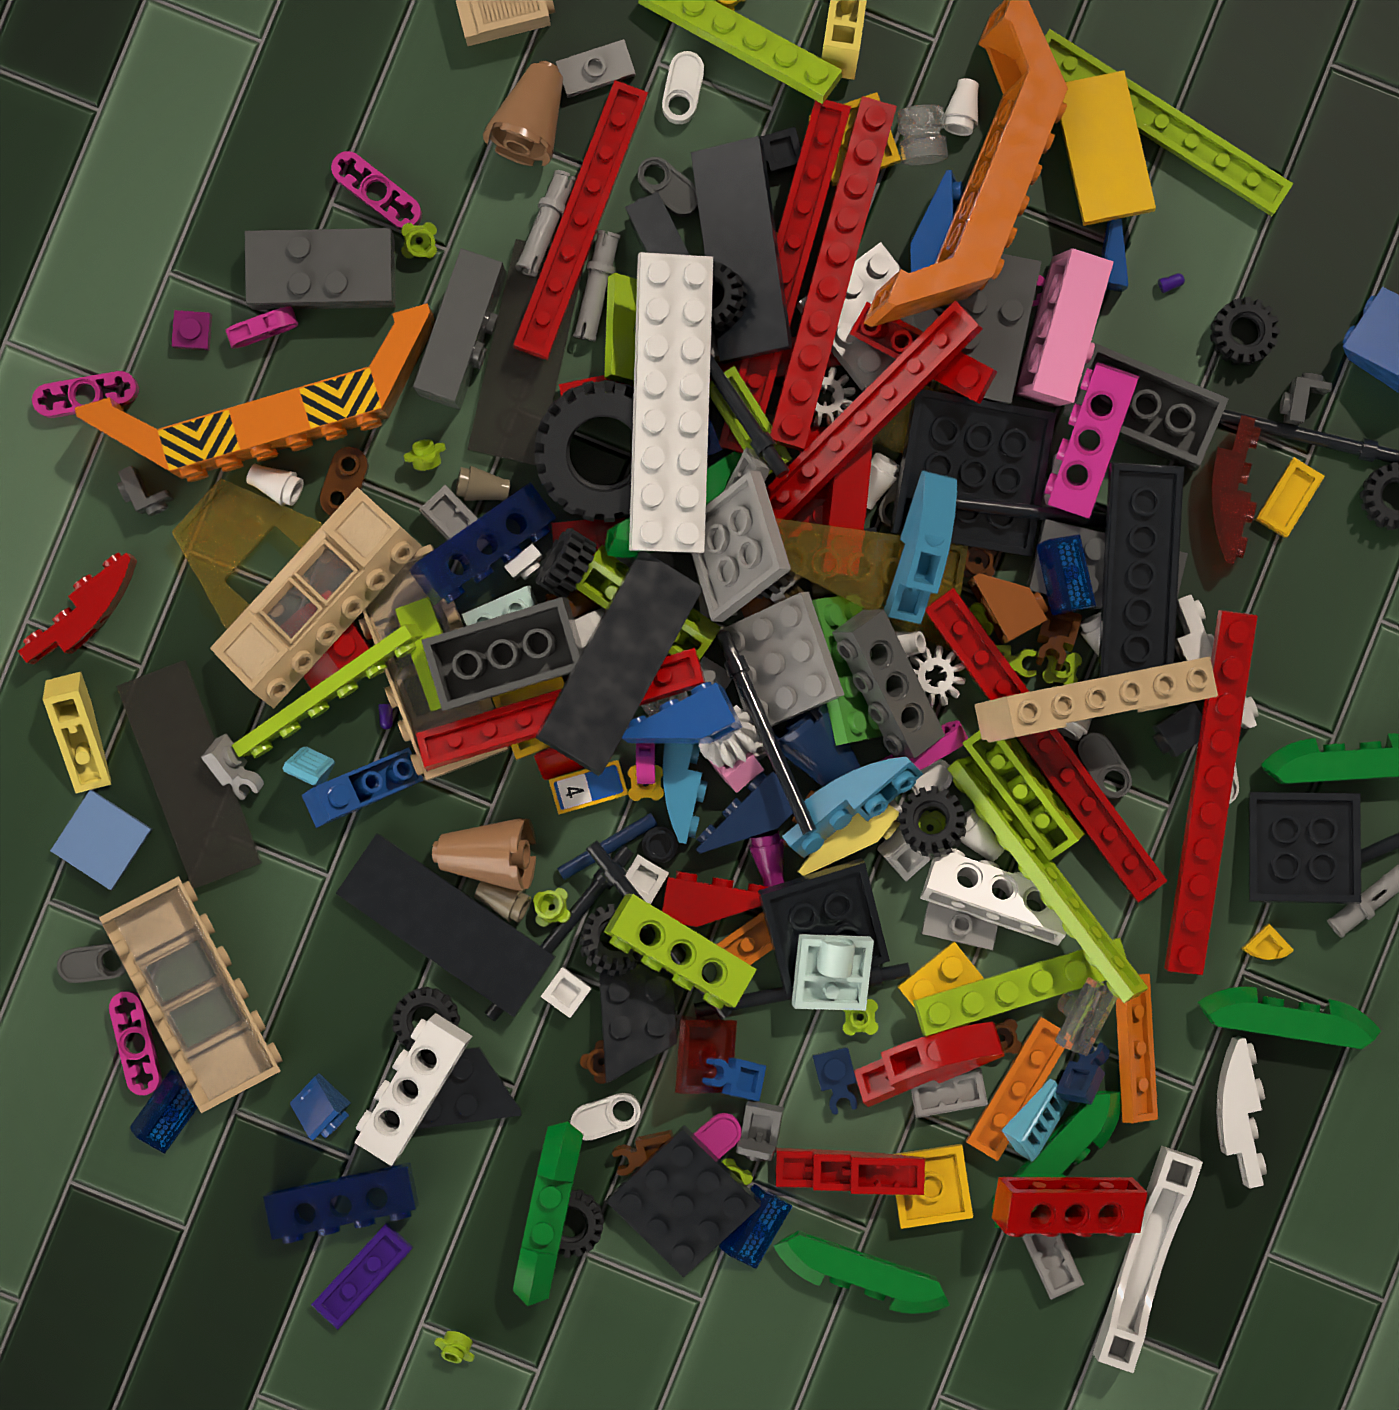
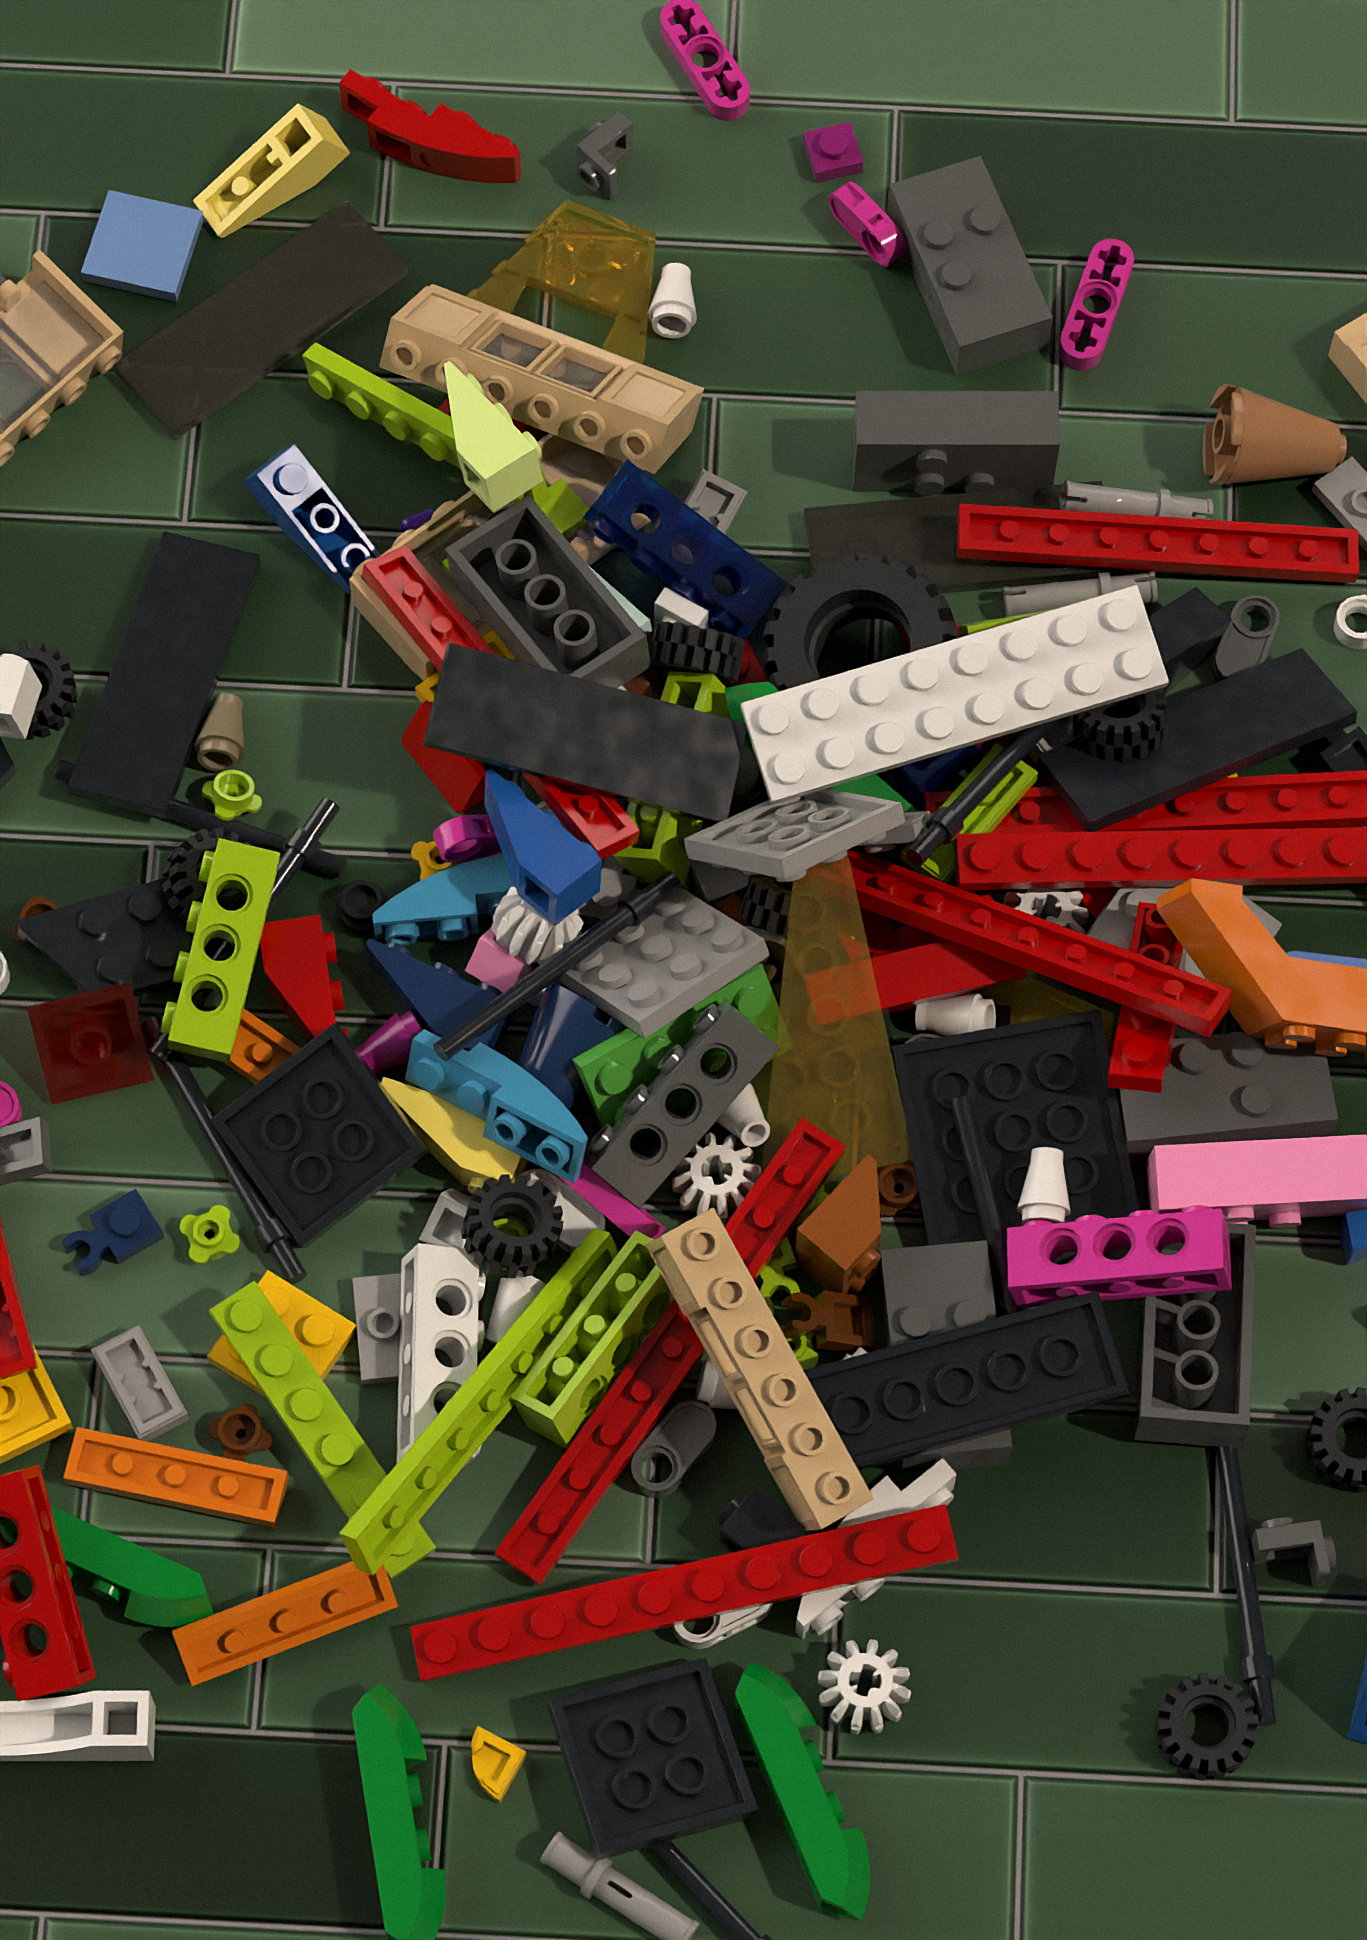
camera: 70 degrees right, 20 degrees down
orange slope [74,303,436,482] -> none
light grey plate [201,734,264,800] -> none
medium azure slope [282,747,335,786] -> none
reddish brown plate [320,447,369,516] -> none
lime plate [401,222,437,259] -> none
lime plate [403,439,446,471] -> none
medium nougat cone [432,818,536,891] -> none
dark tan cone [455,465,510,501] -> none
white plate [541,967,592,1018] -> none
tile [549,760,628,815] -> none
dark blue bar [557,813,658,880] -> none
white plate [625,855,669,904] -> none
blue plate [702,1058,766,1101] -> none
light aqua plate [792,934,874,1011] -> none
red slope [854,1022,1005,1107] -> none
dark azure slope [884,470,957,624] -> none
medium azure slope [1002,1078,1069,1162] -> none
clear blue slope [1037,534,1096,615] -> none
clear tile [1055,977,1118,1056] -> none
dark blue plate [1056,1040,1110,1105] -> none
clear red slope [1212,415,1262,564] -> none
white slope [1216,1036,1267,1188] -> none
yellow tile [1254,457,1325,538] -> none
none -> yellowish green slope [444,361,543,513]
none -> white gear [818,1639,911,1734]
none -> white cone [1017,1147,1071,1224]

